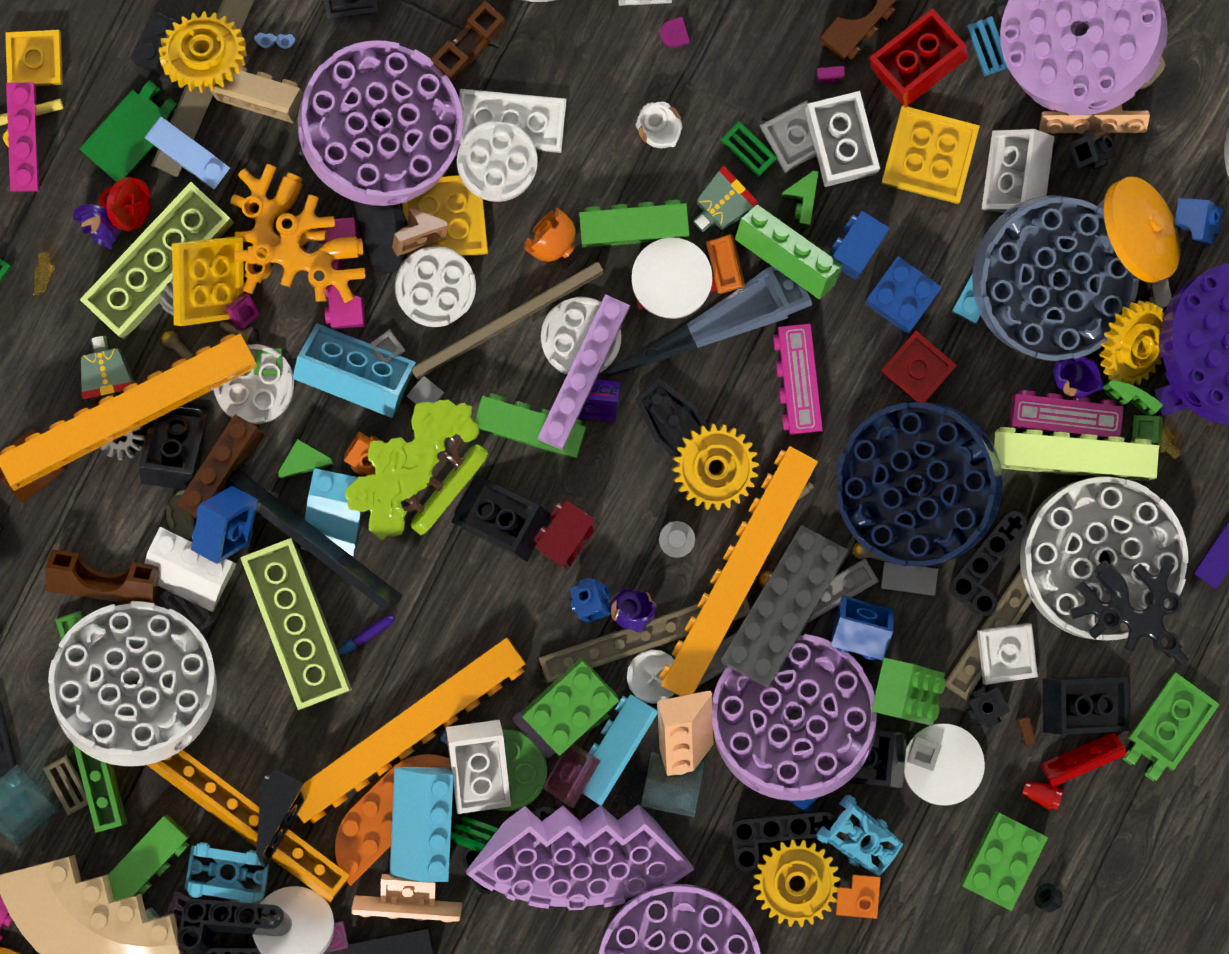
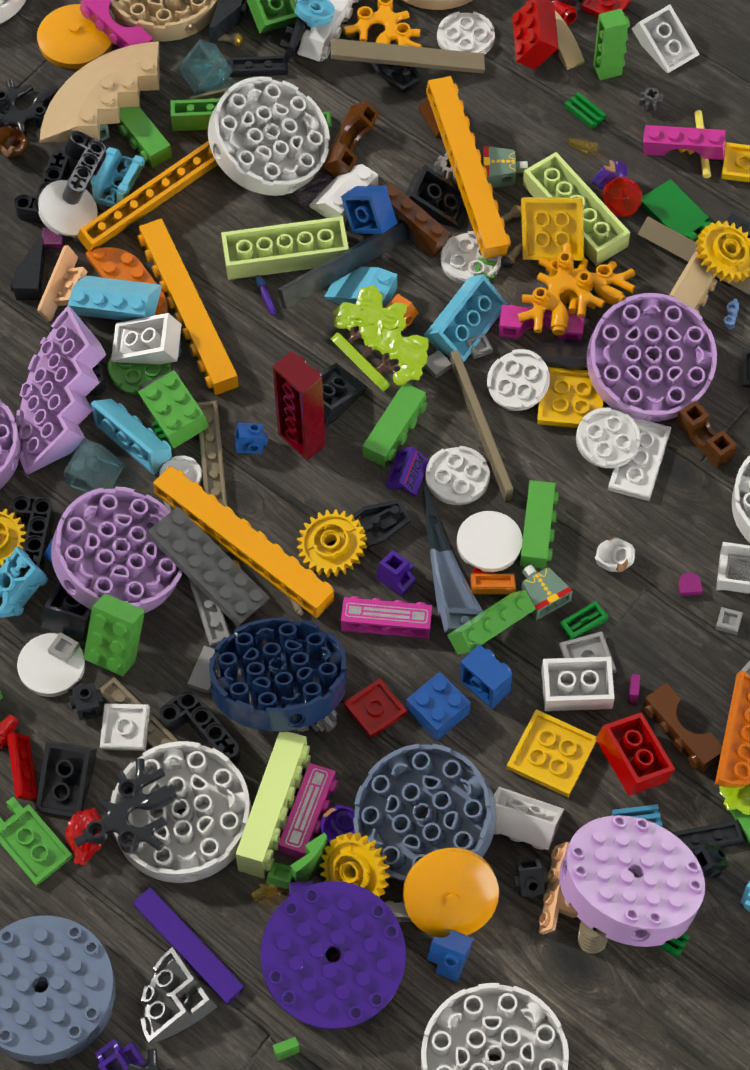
camera: 95 degrees right, 25 degrees down
light blue slope [144,116,230,189] -> none
magenta tile [225,292,260,330] -> none
black slope [256,769,307,868] -> none
bright green slope [278,439,334,479] -> none
medium nougat slope [392,209,448,256] -> none
green tile [450,816,498,852] -> none
orange cylinder [524,208,576,262] -> none
lavender plate [538,294,630,451] -> none
clear pink tile [543,743,601,808] -> none
dark purple hair [609,589,656,633] -> none
light nougat slope [657,690,713,776] -> none
light grey piece [659,521,695,558] -> none
bright green slope [781,171,818,228] -> none
brick [831,595,894,660] -> none
reddish brown tile [1016,717,1037,746] -> none
none -> red hair [65,807,104,866]
none -> dark purple brick [376,550,416,596]

